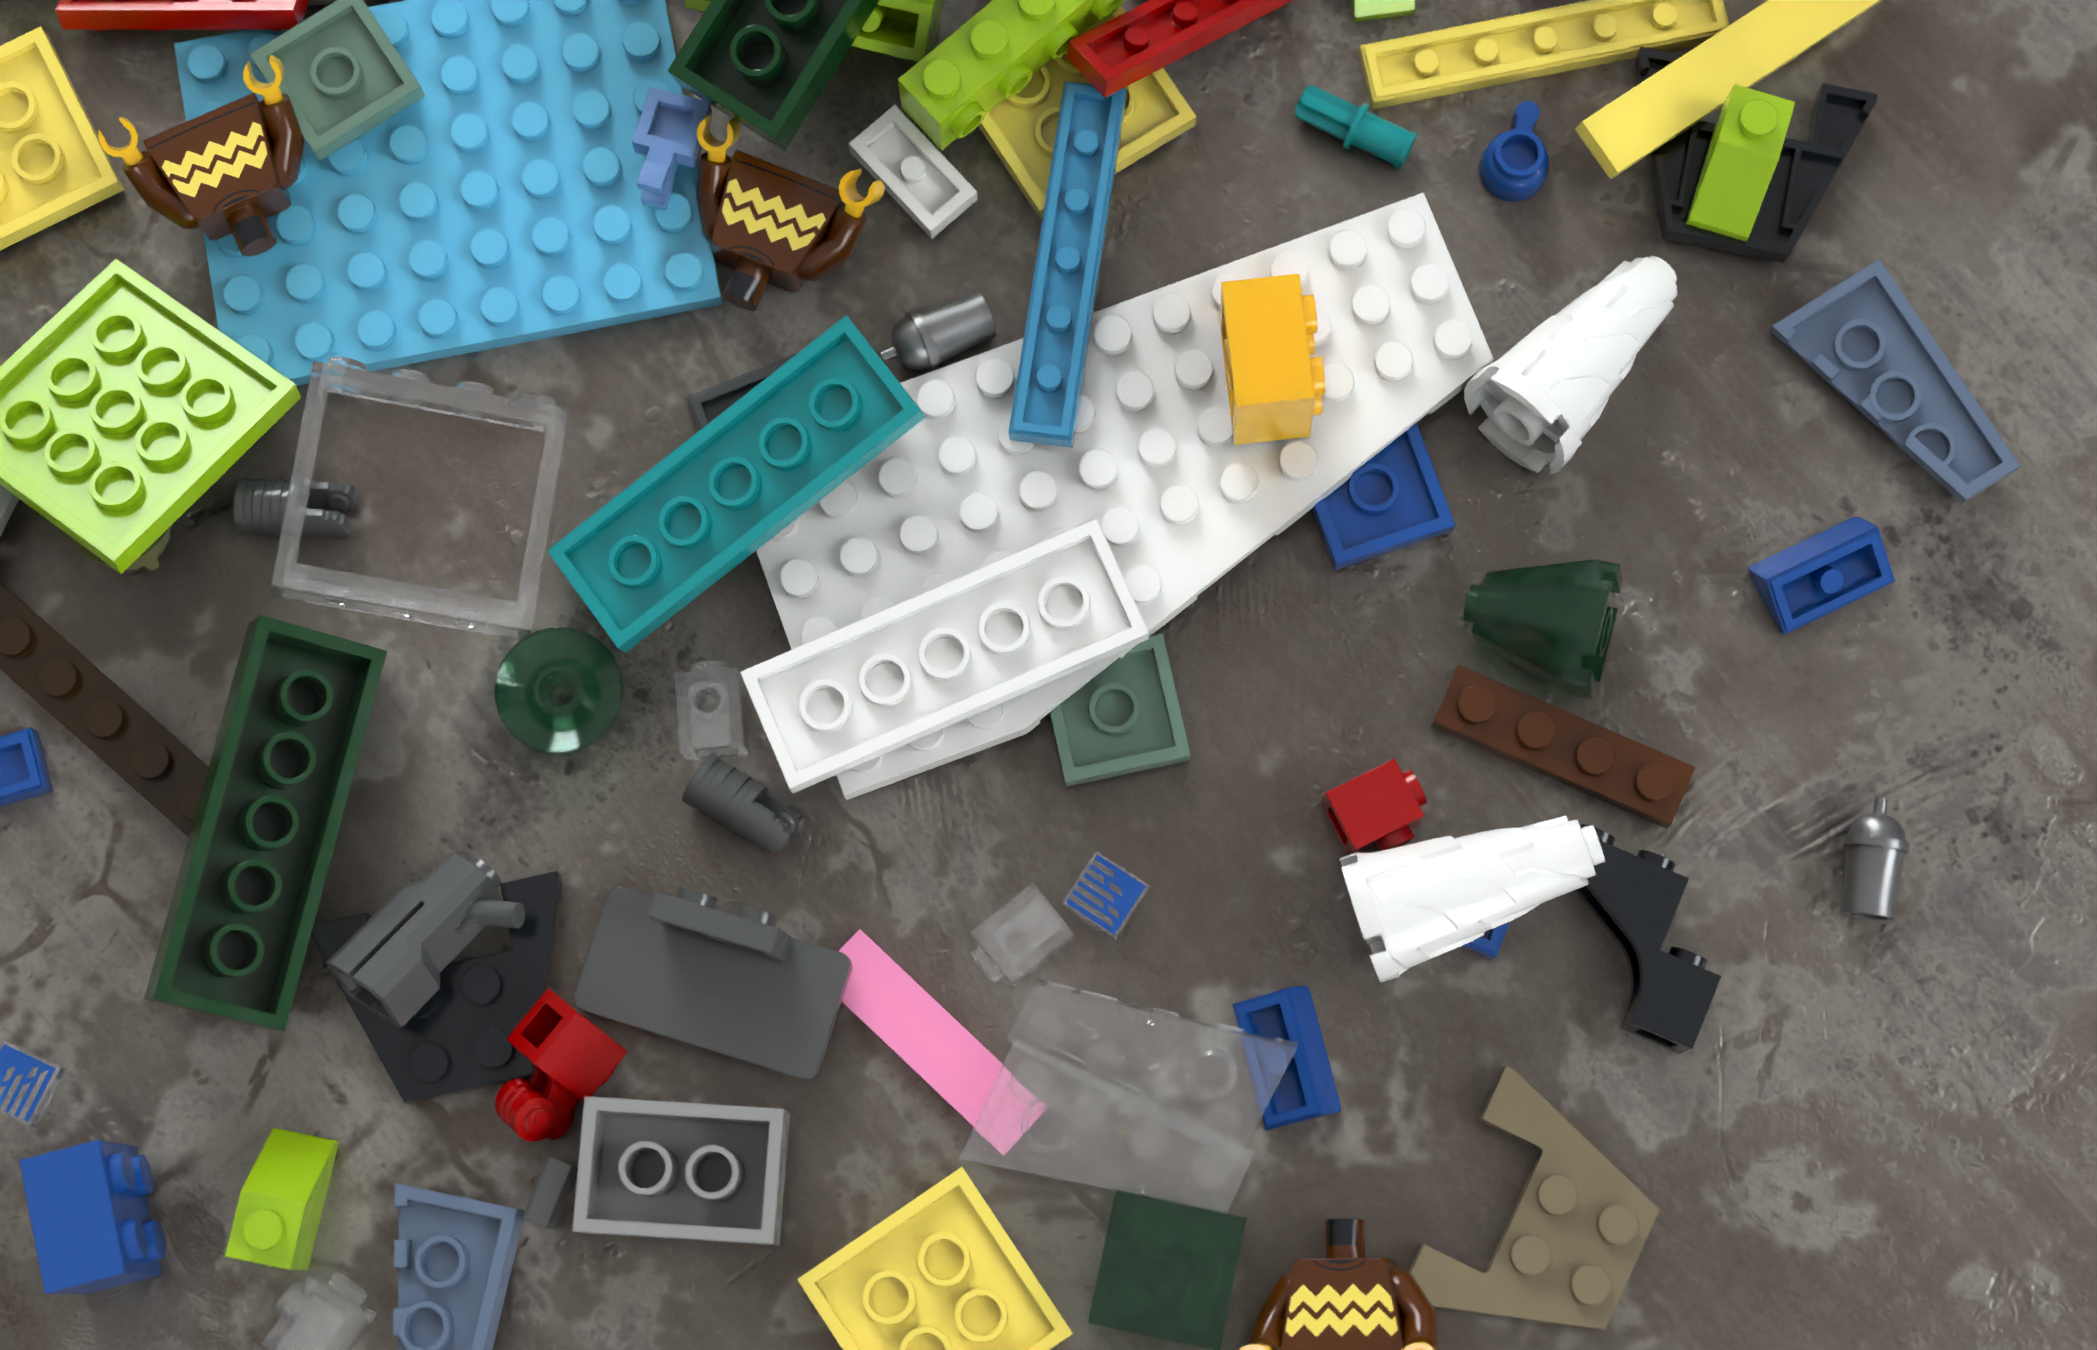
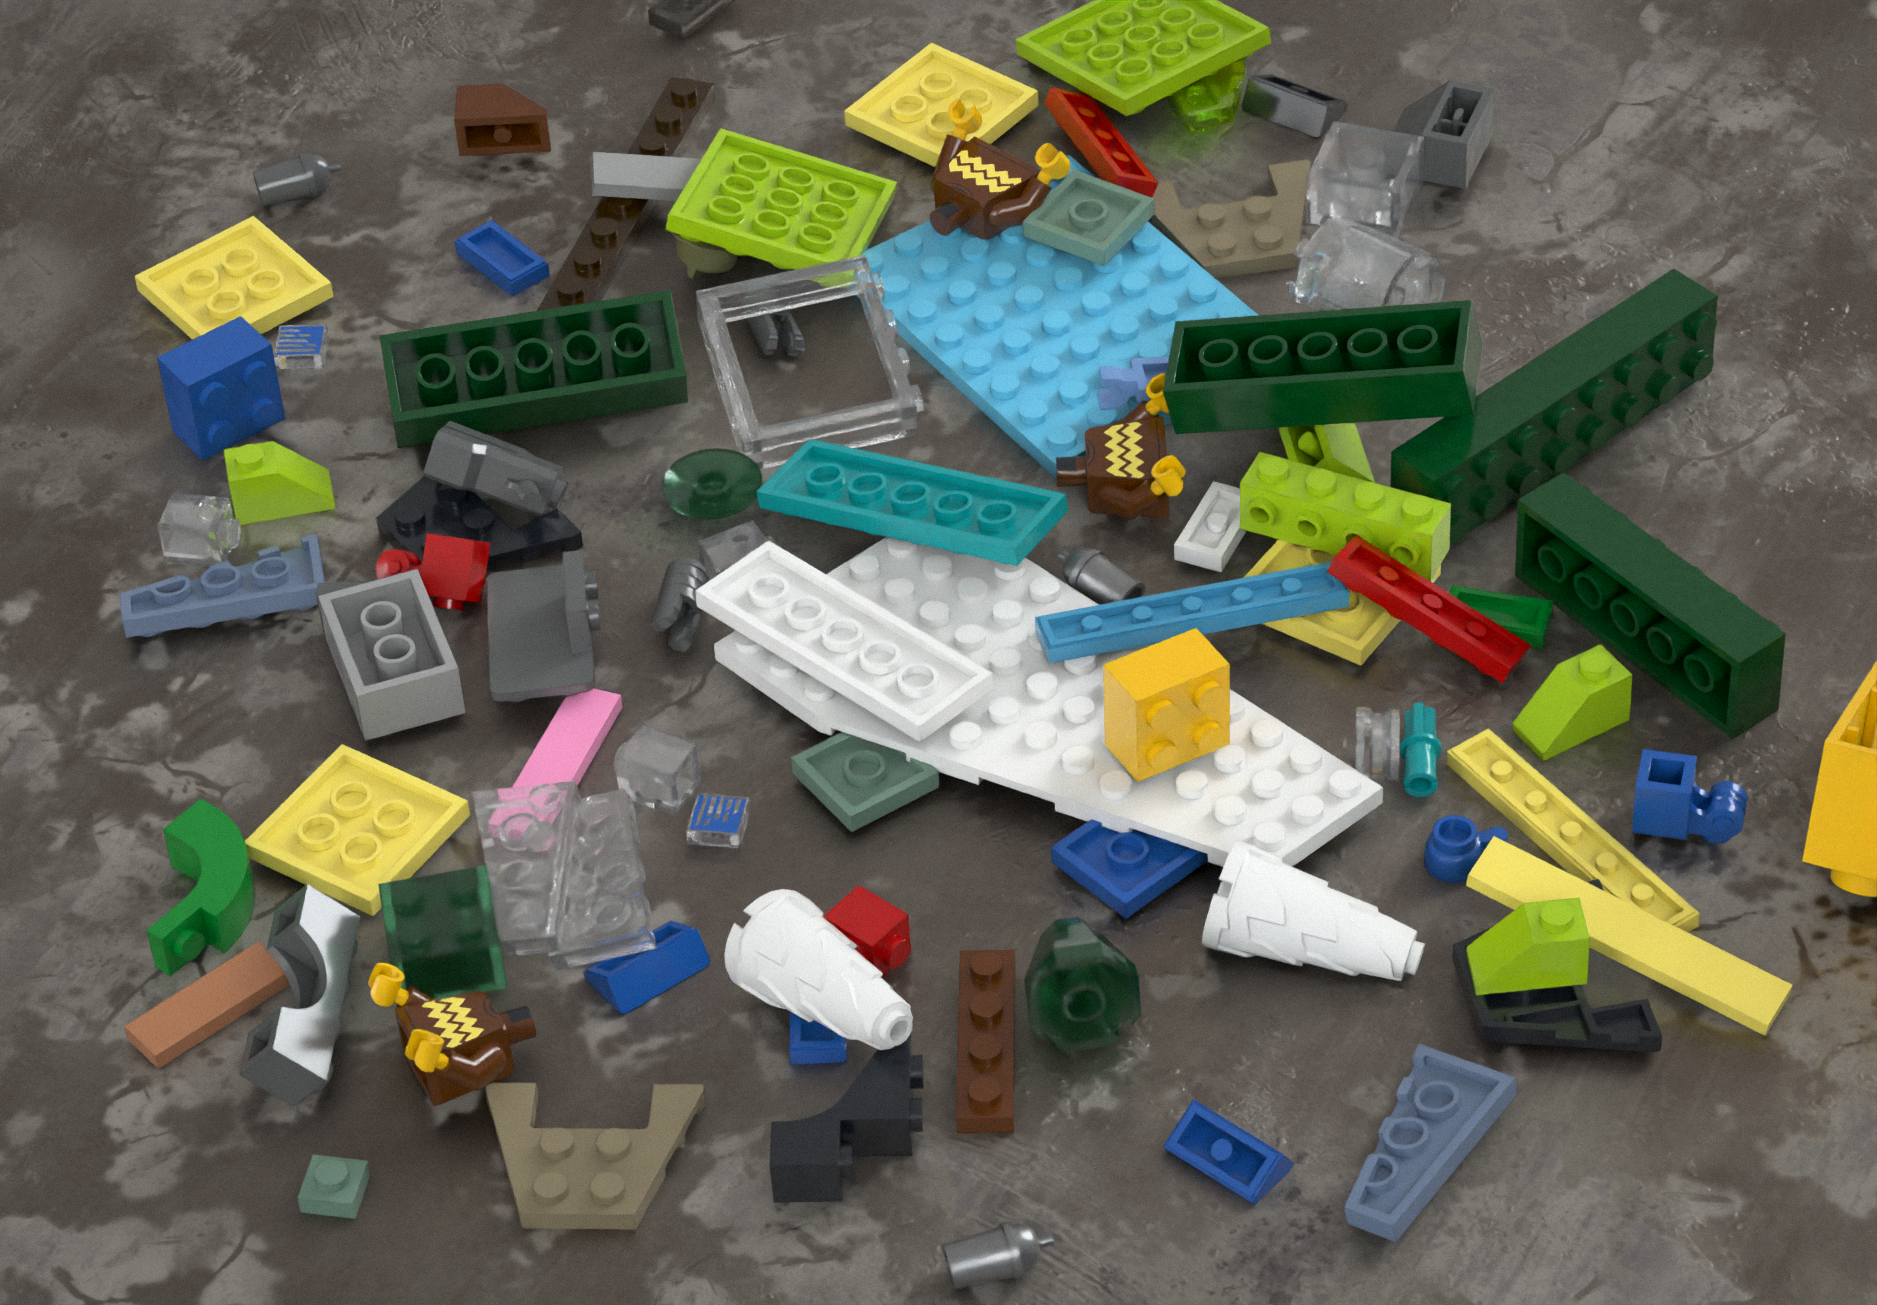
camera: 70 degrees right, 35 degrees down
none -> clear wheel [1355,707,1400,781]

